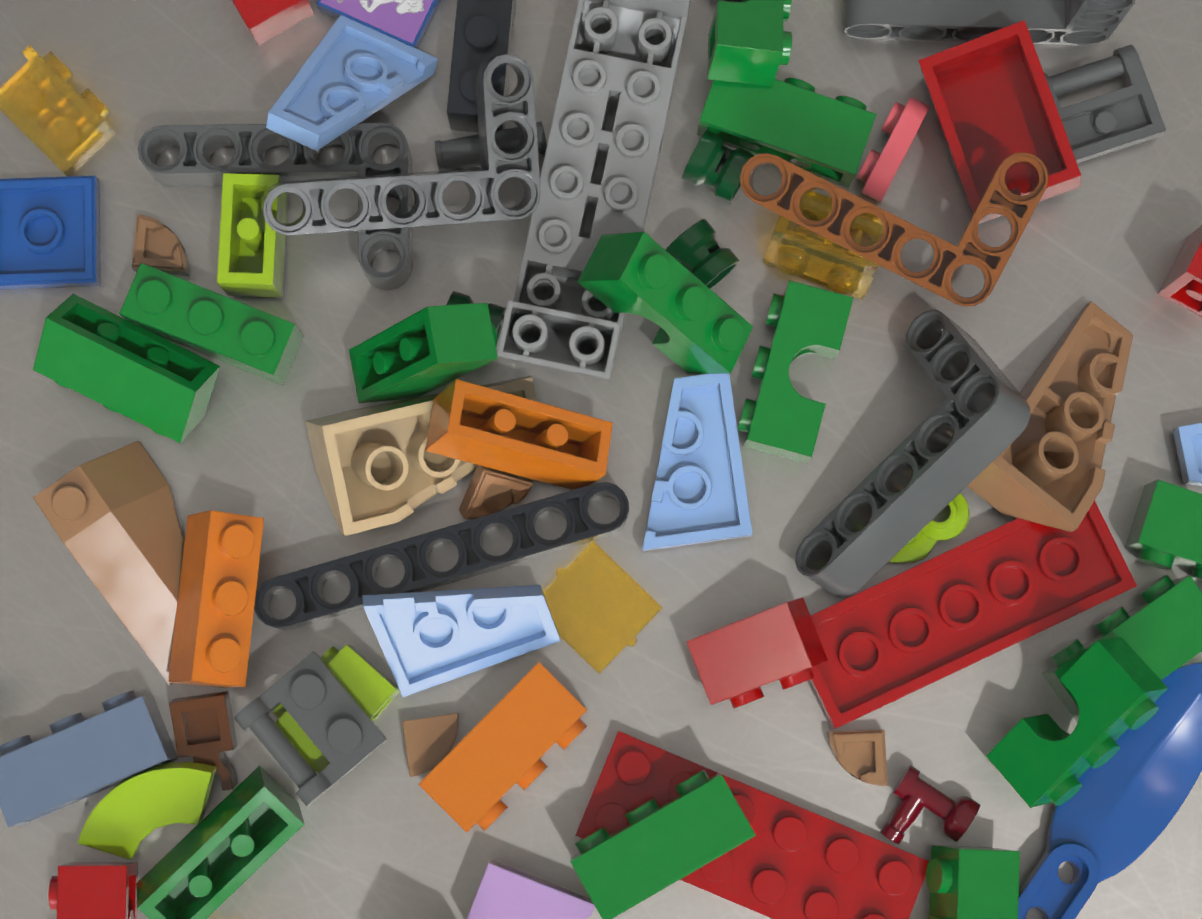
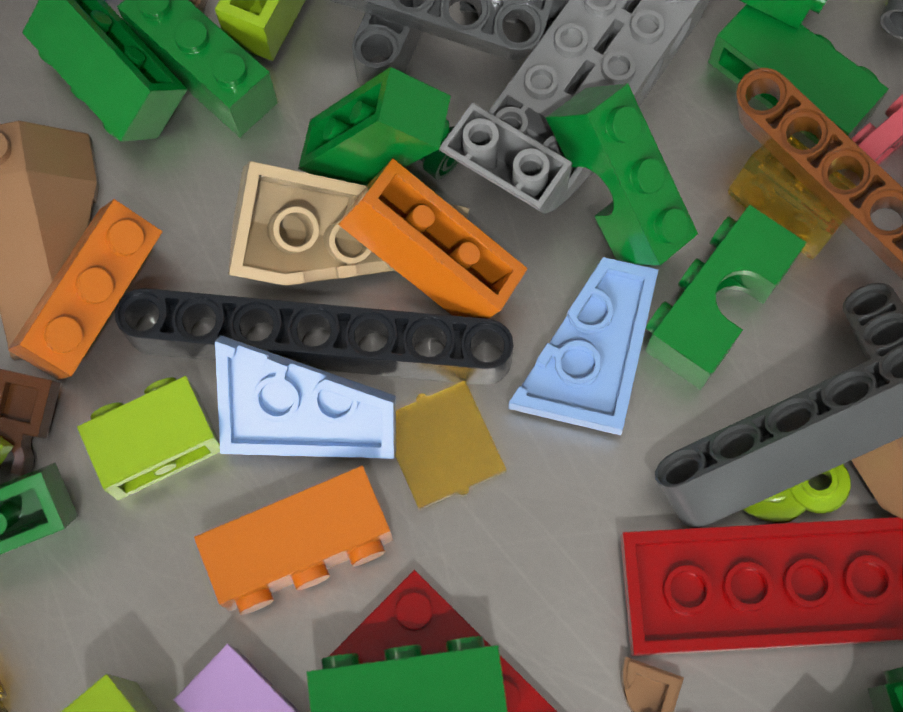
camera: 25 degrees right, 10 degrees down
dark grey plate [234,651,388,807] -> none
medium nougat tile [402,713,459,777] -> none
medium nougat tile [459,465,533,520] -> none
dark green wheel [665,219,740,289] -> none
dark green wheel [681,130,755,204] -> none
brick [686,597,828,709] -> none

